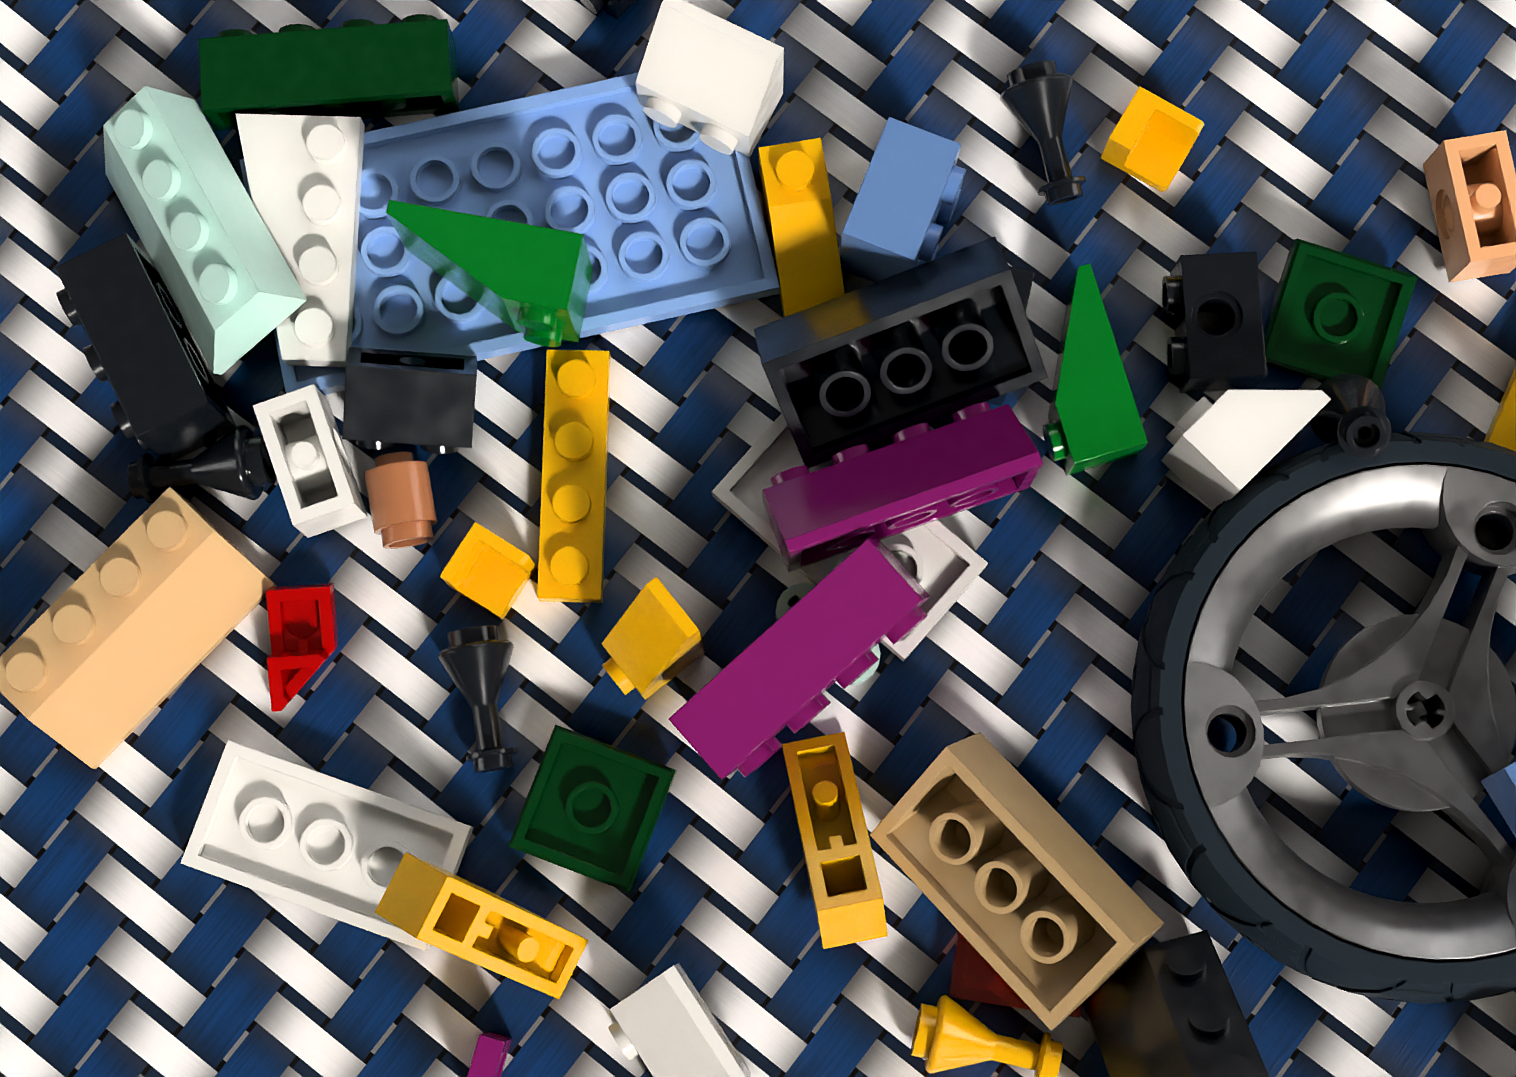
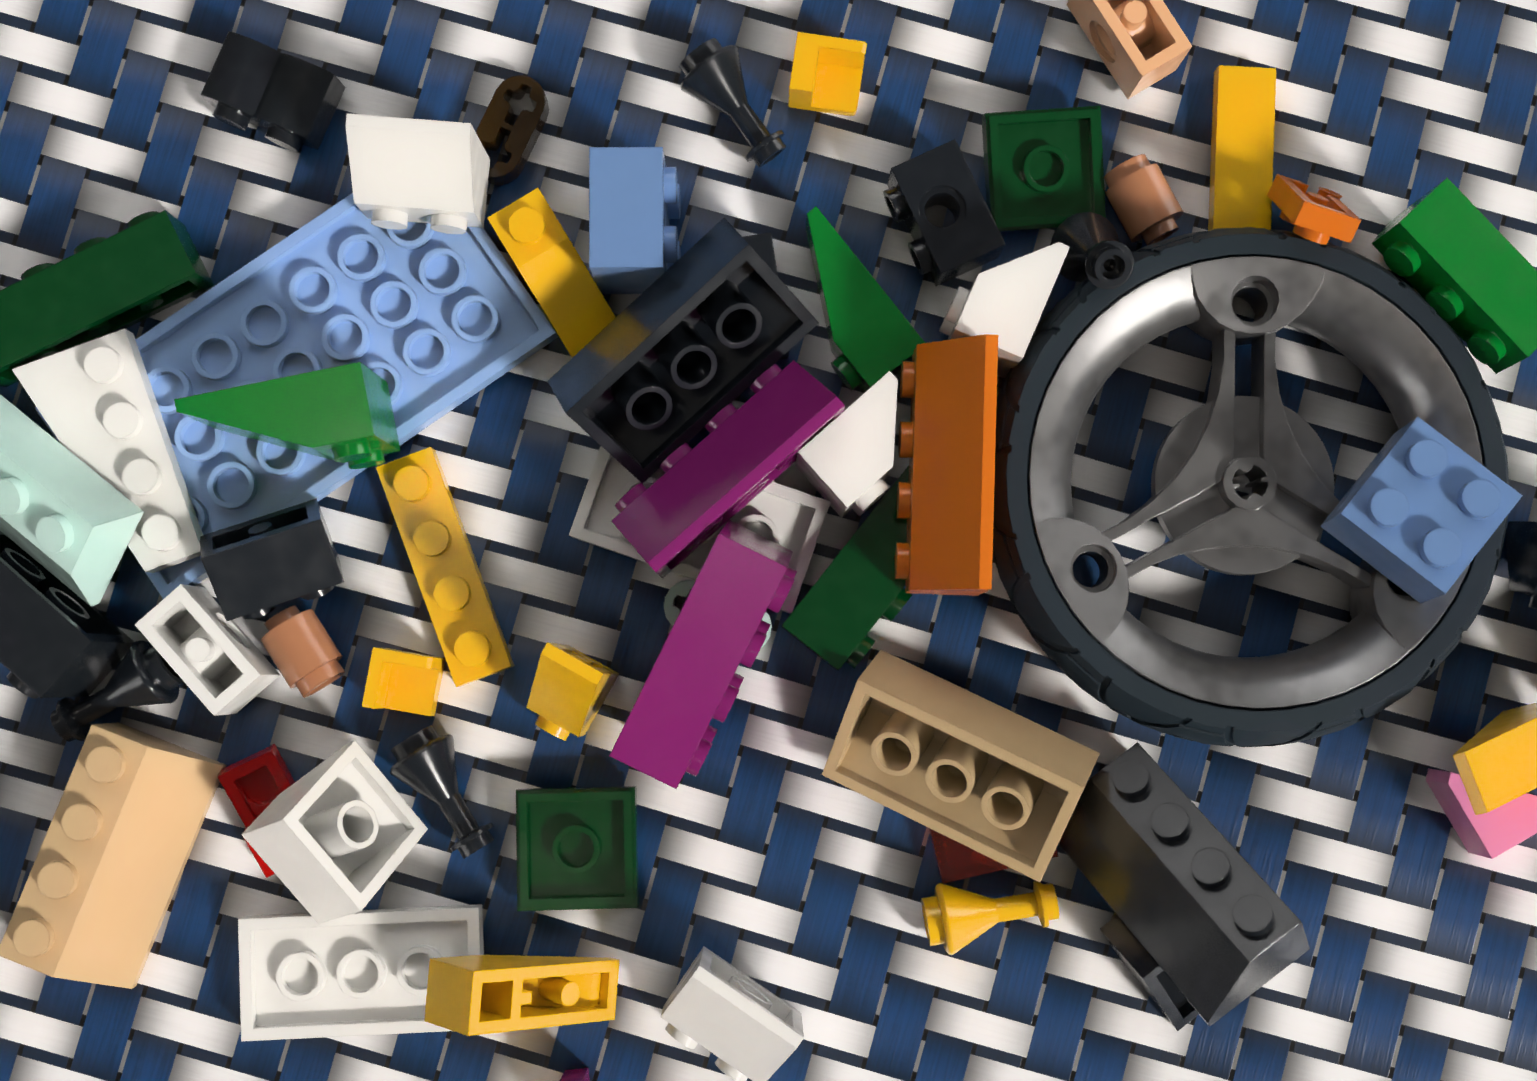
camera: 25 degrees left, 5 degrees up
yellow slope [782,732,888,949] -> none
none -> white slope [242,740,428,924]
none -> dark brown beam [476,75,549,185]
none -> dark green brick [781,465,912,670]
none -> white slope [795,371,898,518]
none -> orange slope [895,334,998,596]
none -> nougat brick [1104,154,1184,246]

